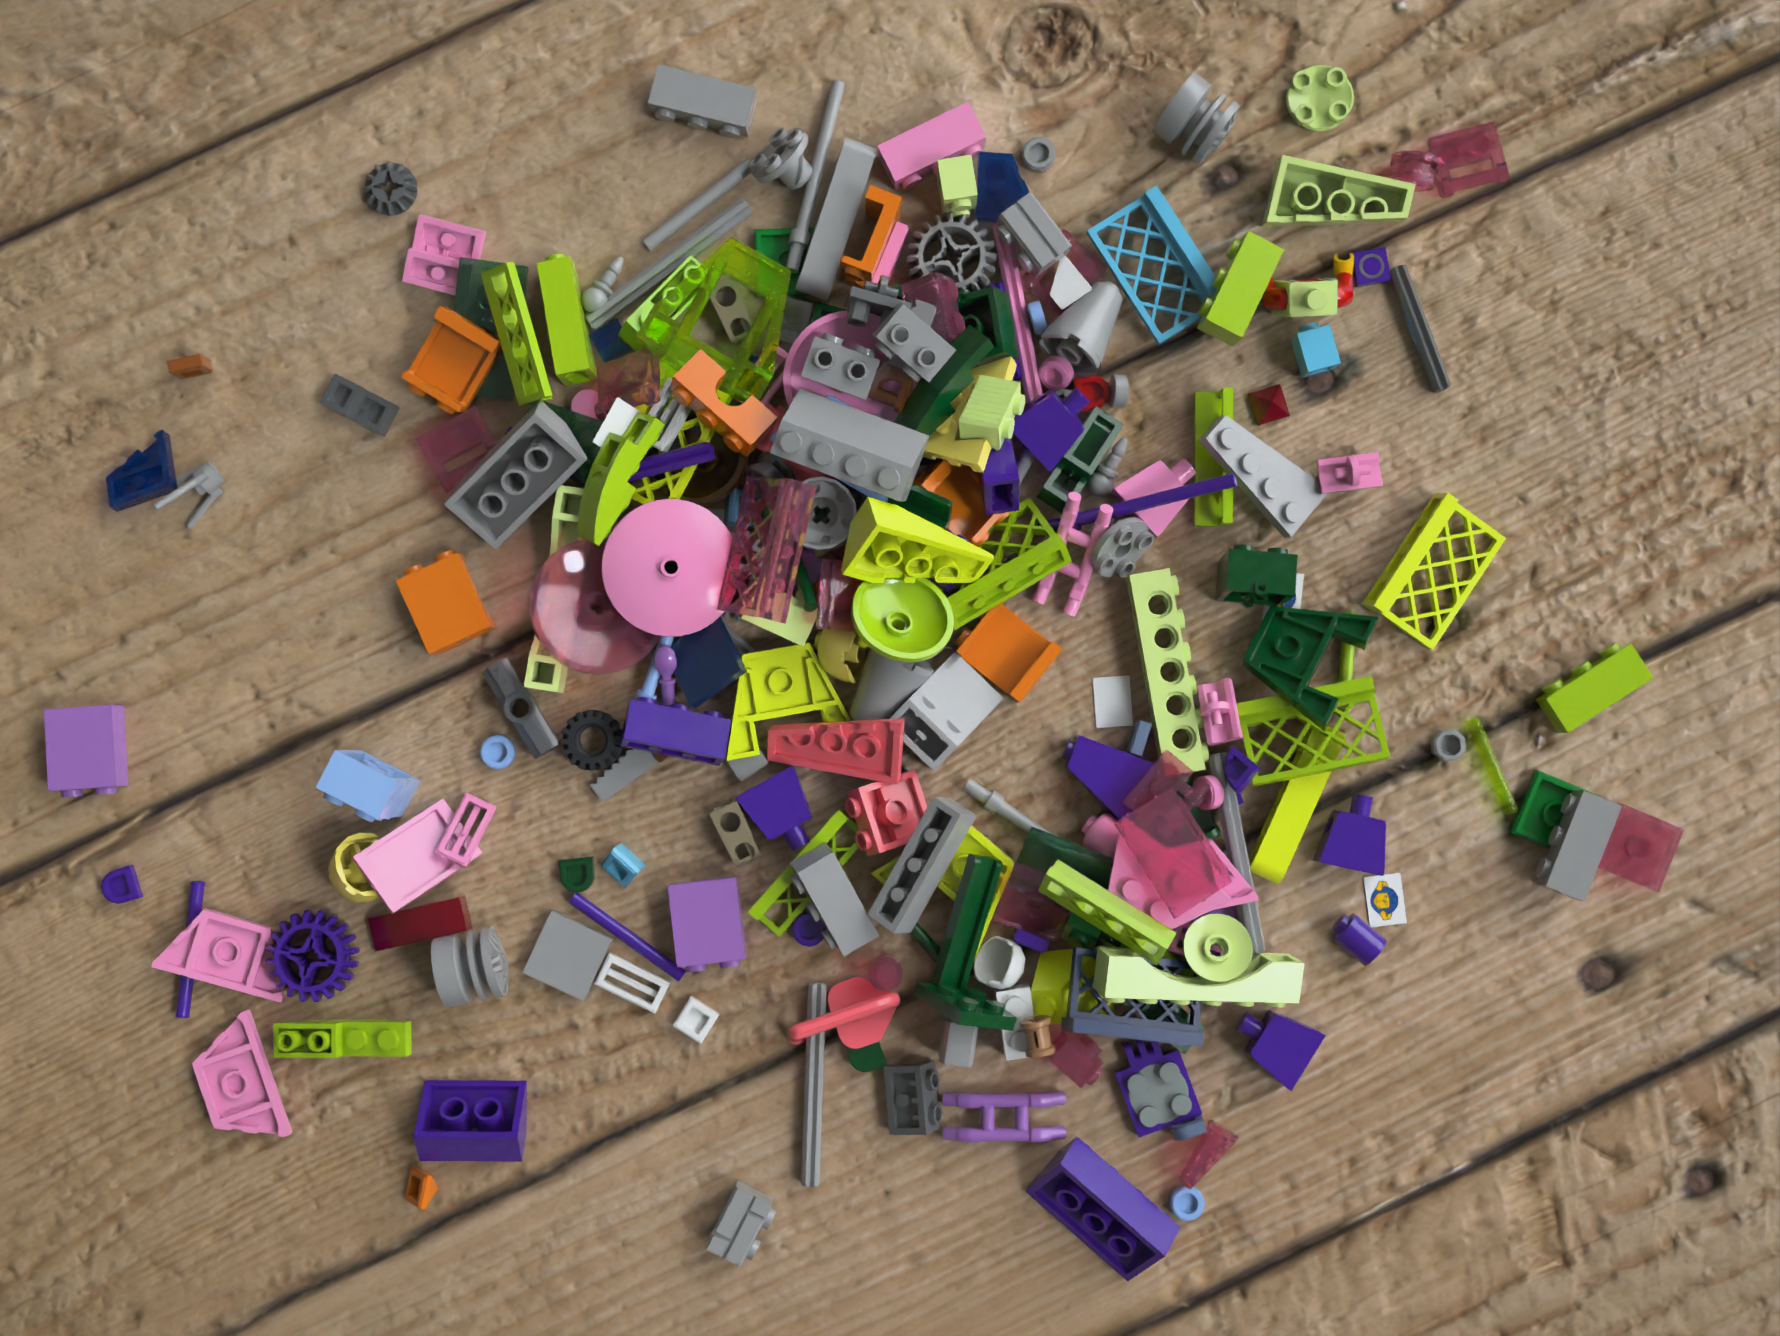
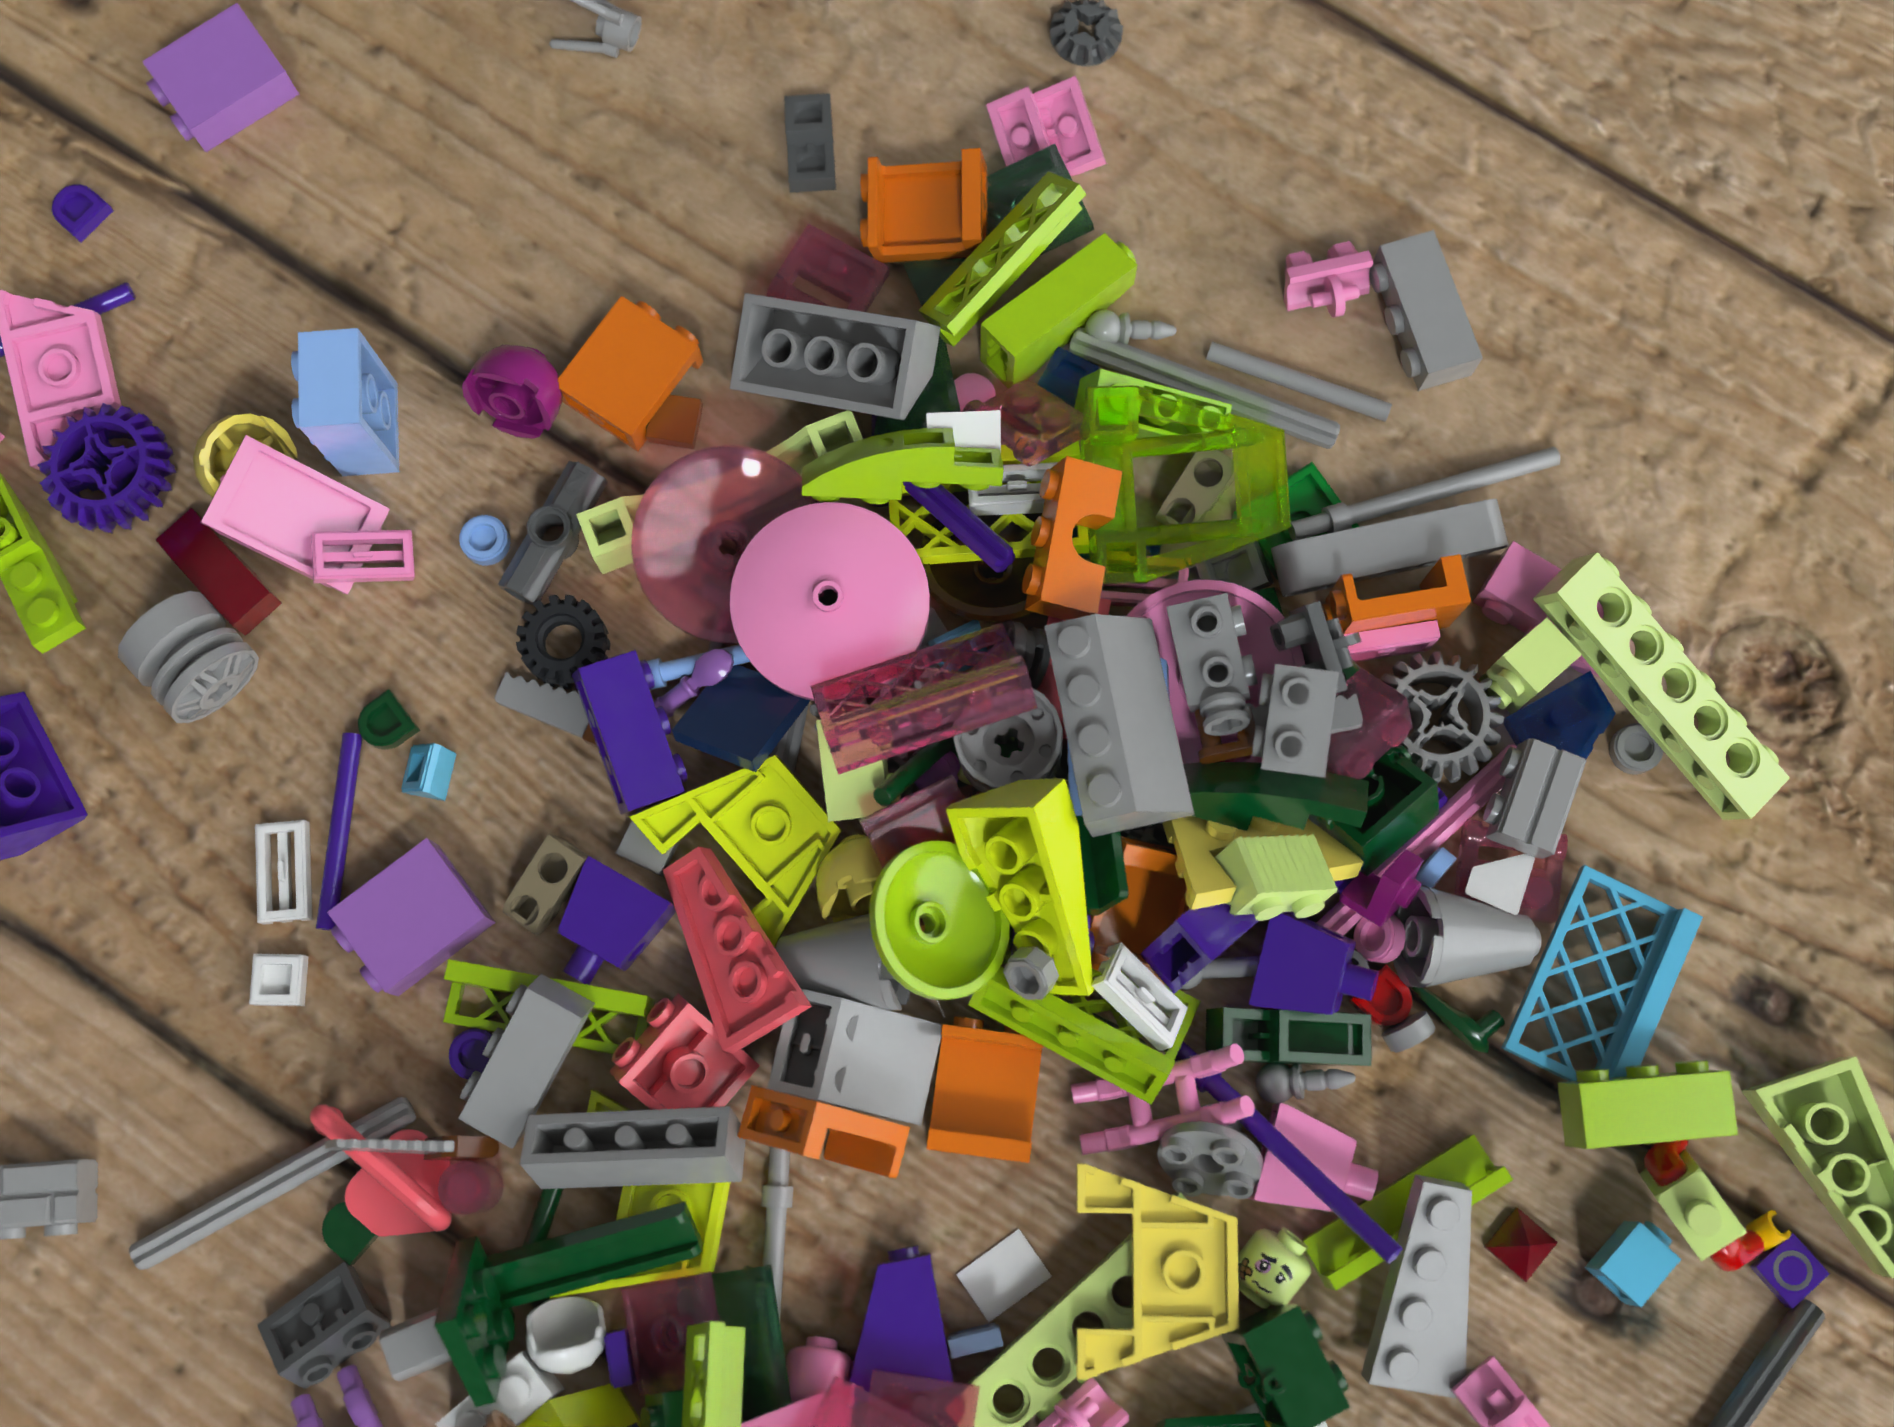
camera: 60 degrees right, 10 degrees down
light grey tile [522,910,614,1001] -> none
light grey plate [748,127,812,190] -> none
light grey wheel [1152,72,1241,165] -> none
none -> piece [325,1136,499,1161]
none -> magenta cylinder [462,345,563,439]
none -> dark orange tile [646,395,703,449]
none -> orange panel [737,1085,910,1179]
none -> light grey tile [1003,947,1059,1000]
none -> light yellow wing [1076,1164,1239,1380]
none -> white tile [1091,942,1188,1051]
none -> light grey bush [1199,692,1250,736]
none -> yellowish green head [1238,1227,1312,1309]
none -> bright pink hips [1284,241,1373,318]
none -> magenta bracket [1339,849,1424,927]
none -> dark green bar [1411,987,1505,1053]
none -> yellowish green brick [1533,552,1790,820]

